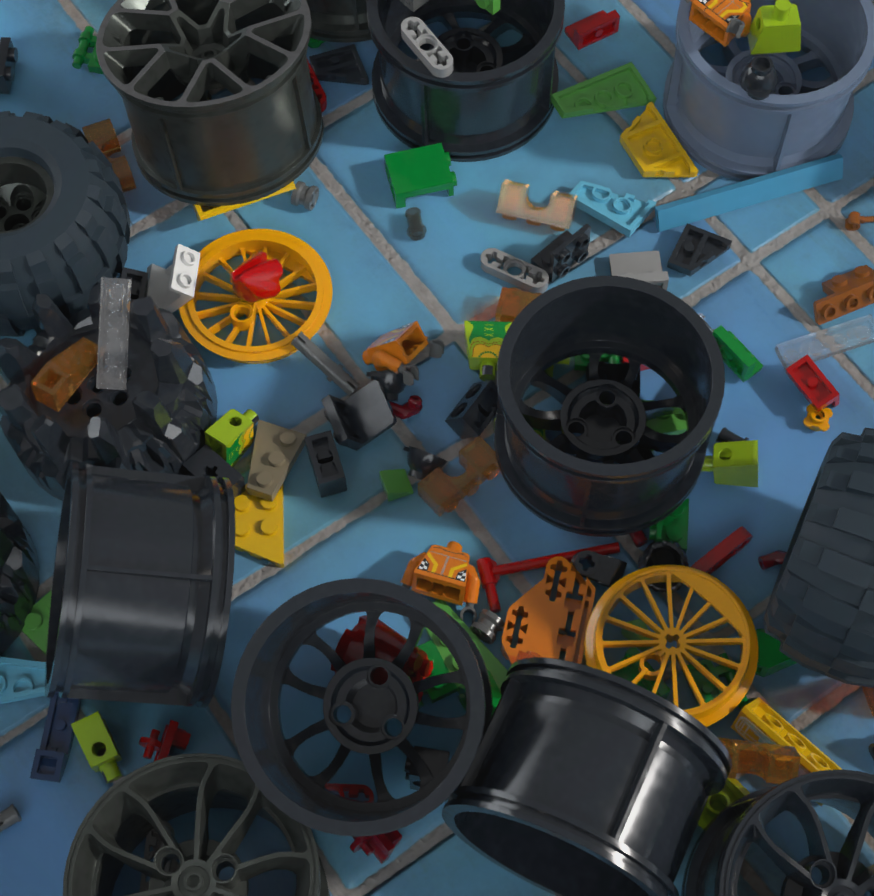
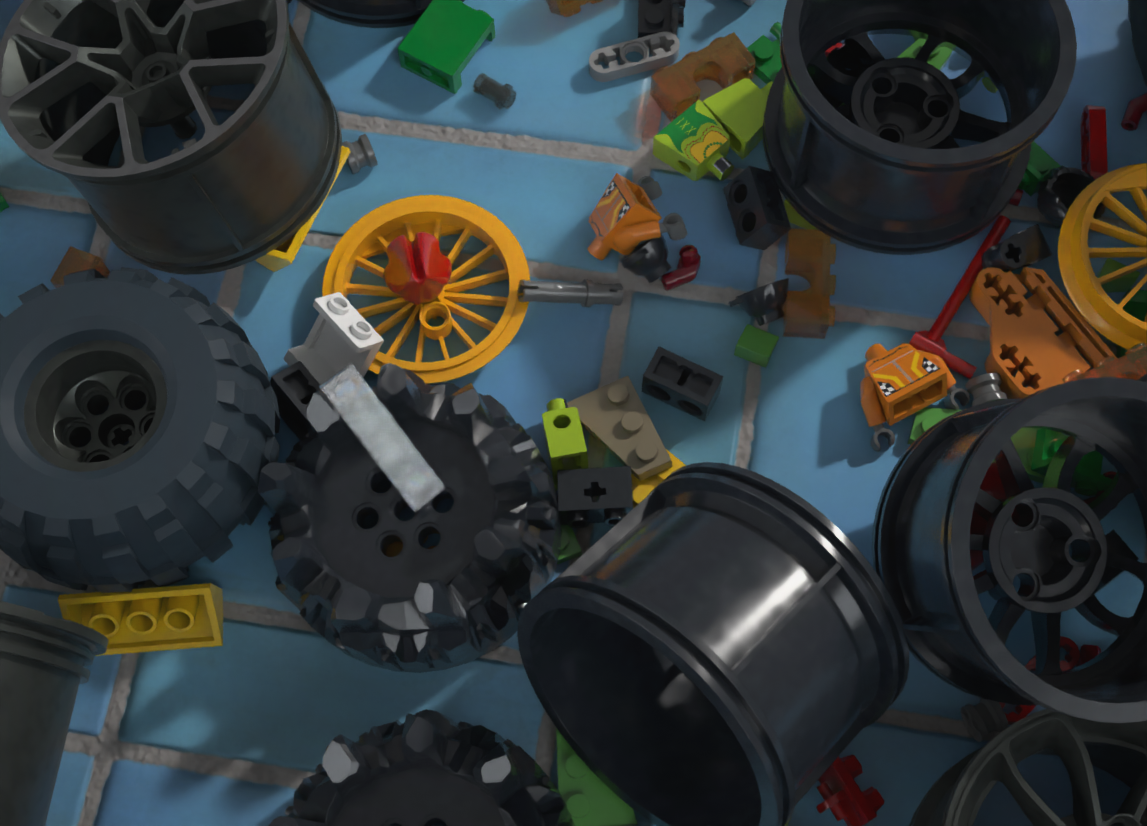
camera: 45 degrees left, 5 degrees up
clear orange slope [30,337,107,412] -> none
black bracket [321,380,397,451] -> none

